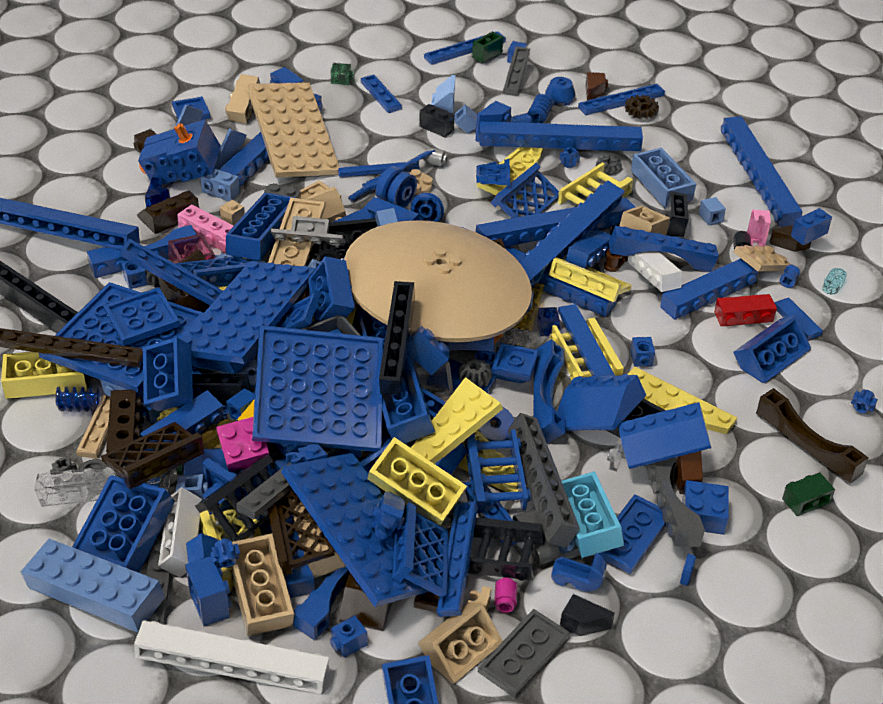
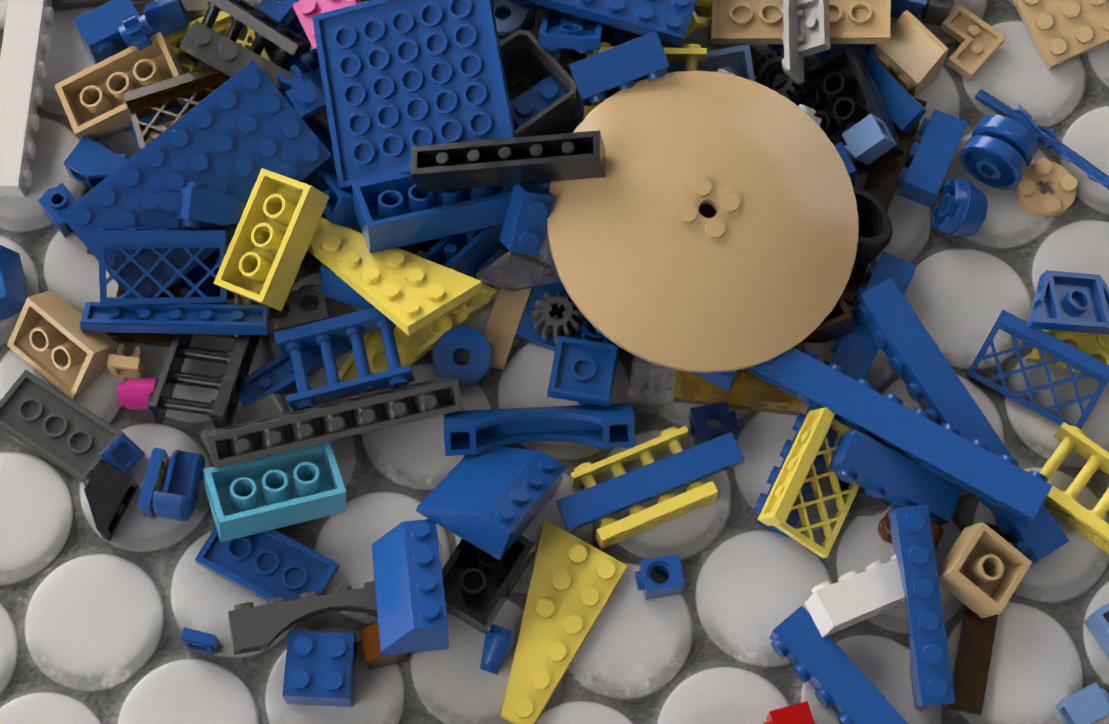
camera: 85 degrees right, 25 degrees up
blue axle [338,162,420,177] -> none
black brick [665,192,689,237] -> none
none -> blue tile [99,432,145,473]
none -> blue tile [137,447,170,518]

